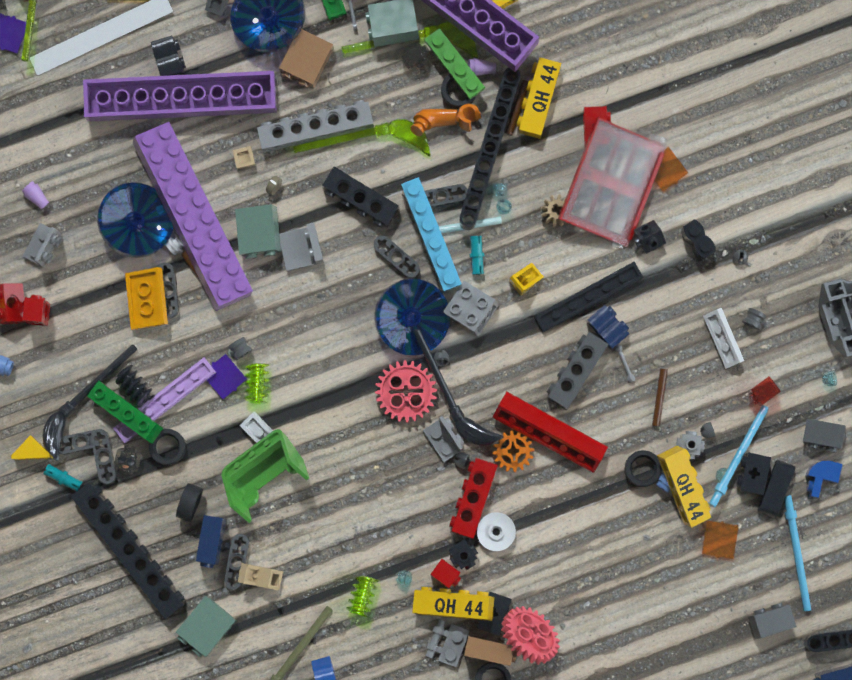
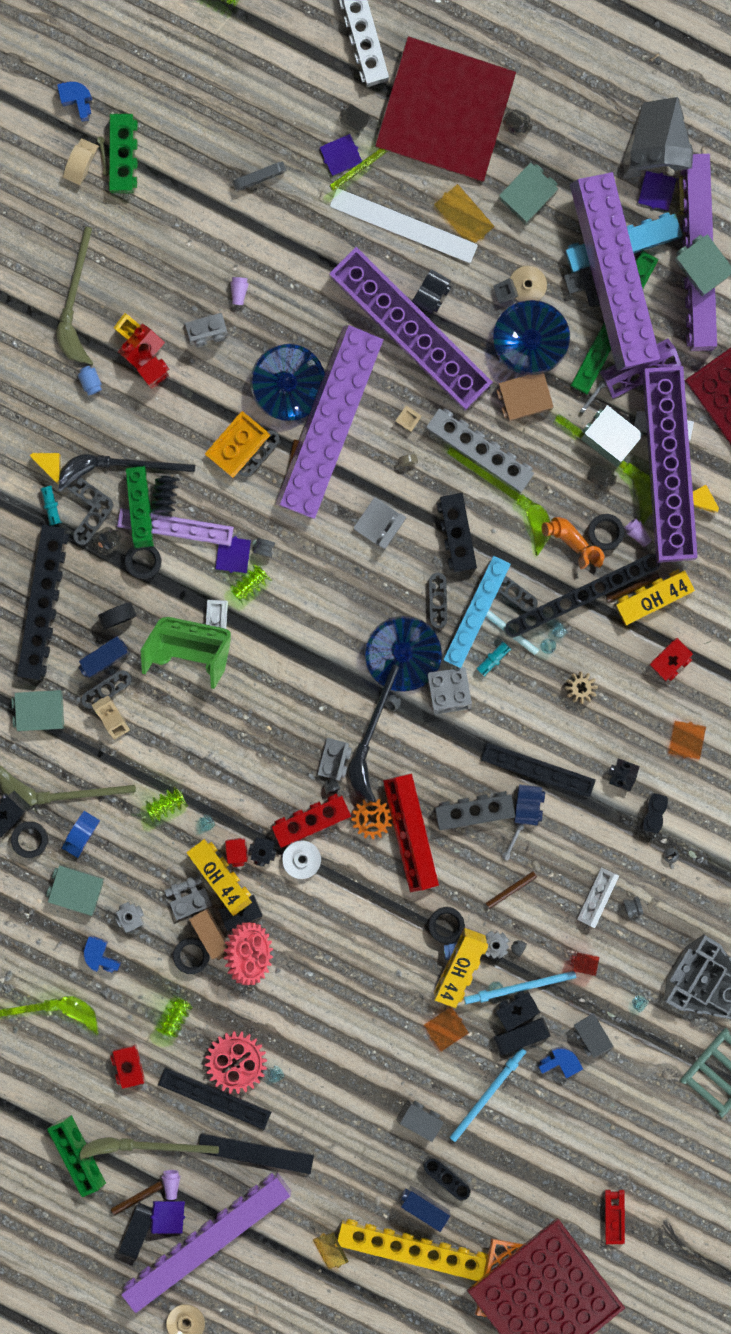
camera: 45 degrees right, 5 degrees up
white plate [166,237,183,255] -> none
sand green brick [235,204,281,259] -> none
coral gear [375,360,437,423] -> none
bright green plate [424,28,485,100] -> none
yellow slope [509,263,544,296] -> none
clear door [558,117,668,249] -> none

